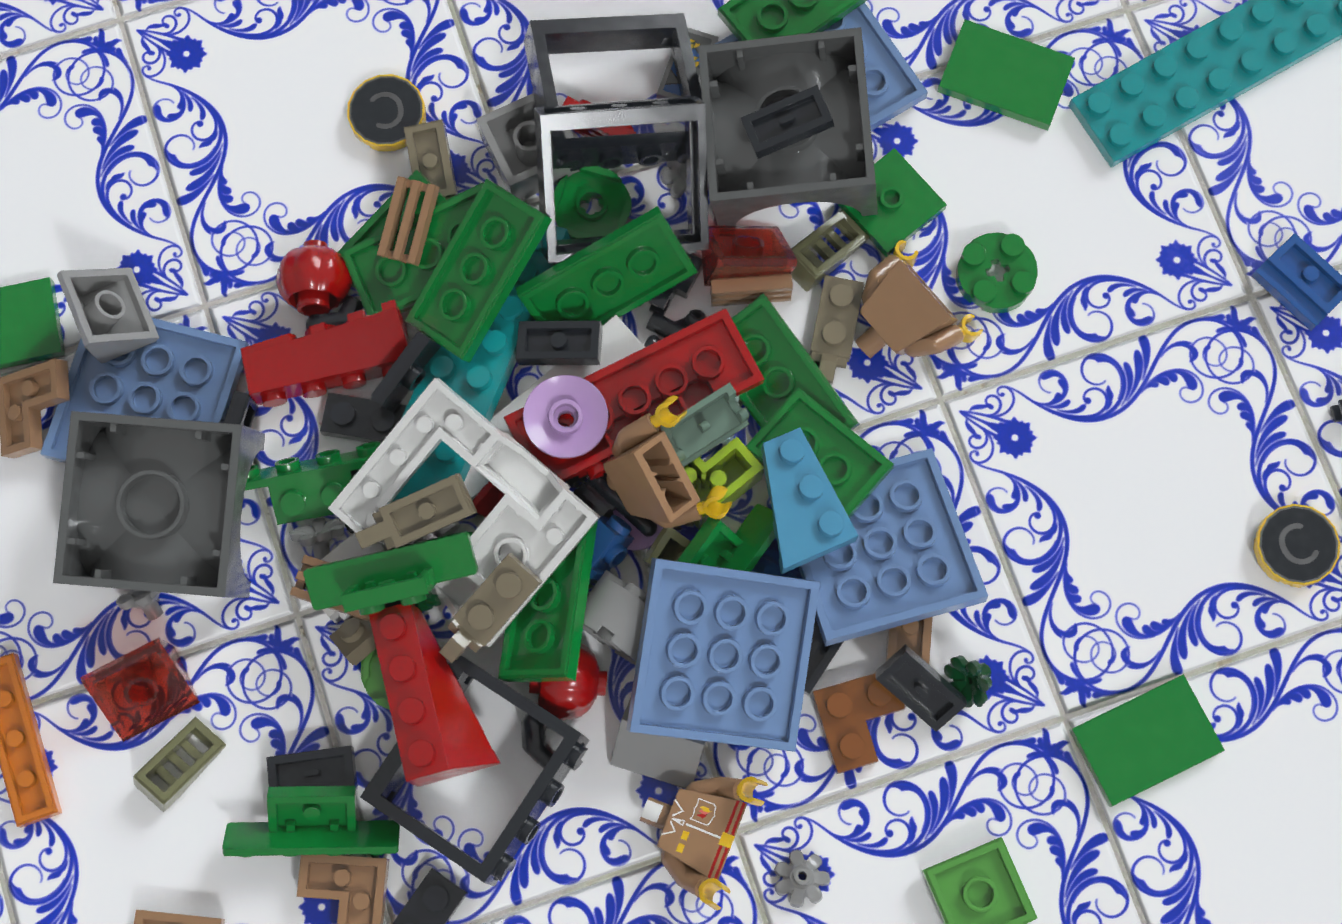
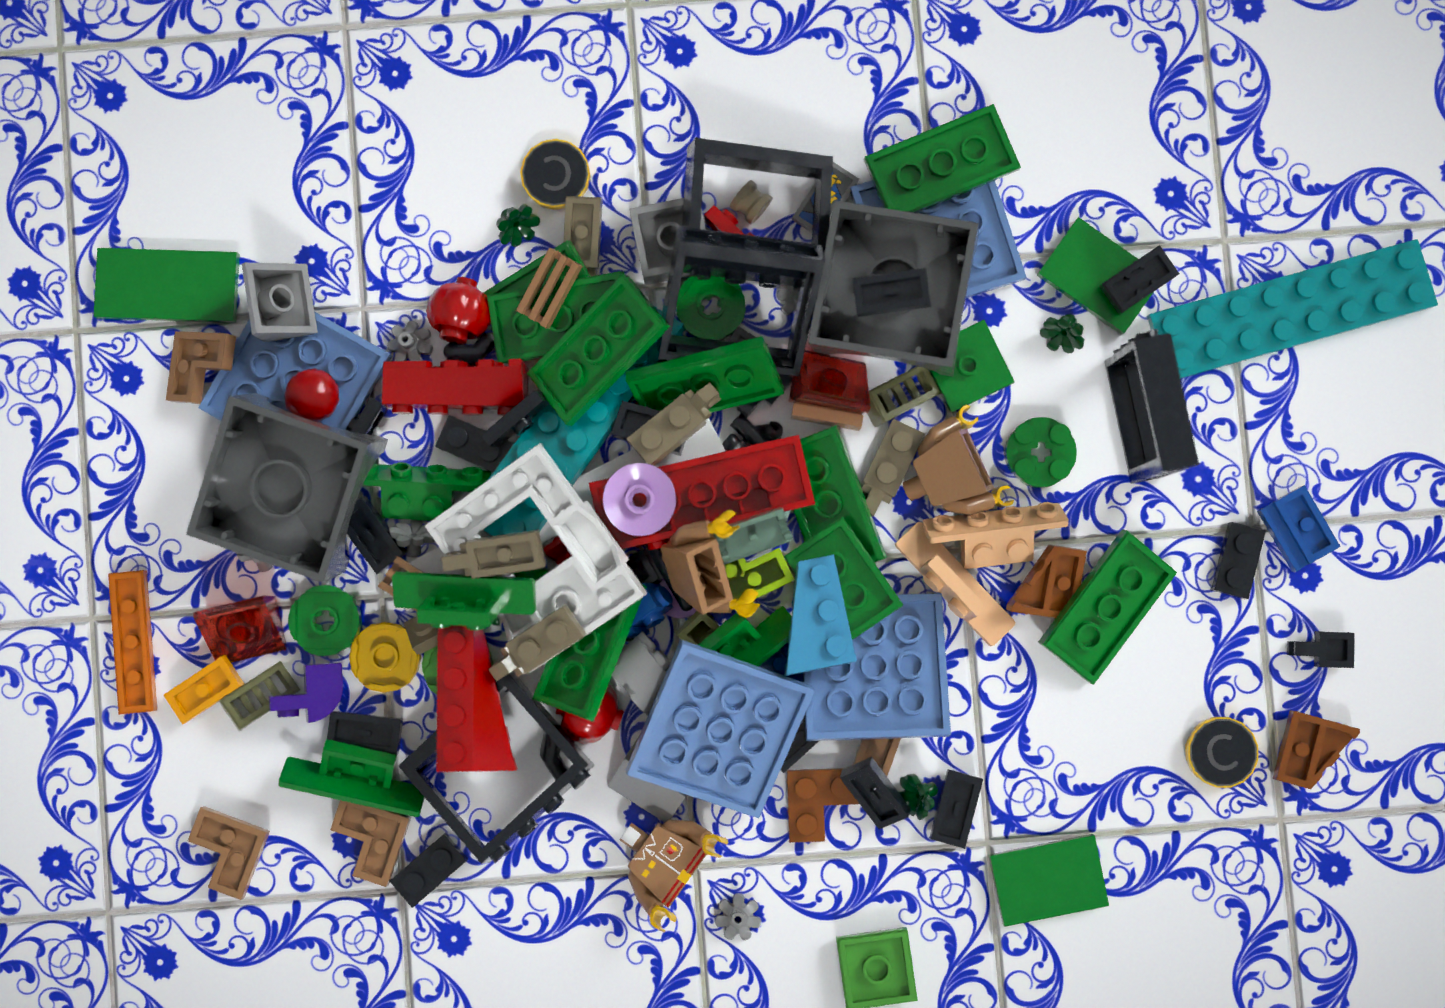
camera: 15 degrees right, 10 degrees up
none -> light orange plate [163,655,245,725]
none -> dark purple brick [268,663,343,723]
none -> red hair [284,368,340,422]
none -> green plate [288,585,362,656]
none -> black plate [347,496,407,575]
none -> yellow tile [349,622,422,693]
none -> light grey plant [387,321,433,361]
none -> dark green plant [496,204,540,247]
none -> dark tan hinge [627,383,721,466]
none -> dark tan wheel [729,180,773,225]
none -> light nougat bracket [895,522,1016,647]
none -> light nougat bracket [922,502,1069,569]
none -> black plate [929,769,983,849]
none -> dark orange wing [1006,544,1087,618]
none -> green tile [1038,529,1177,685]
none -> dark green plant [1040,314,1085,354]
none -> black plate [1099,245,1180,315]
none -> black window [1104,329,1200,484]
none -> black plate [1211,522,1266,600]

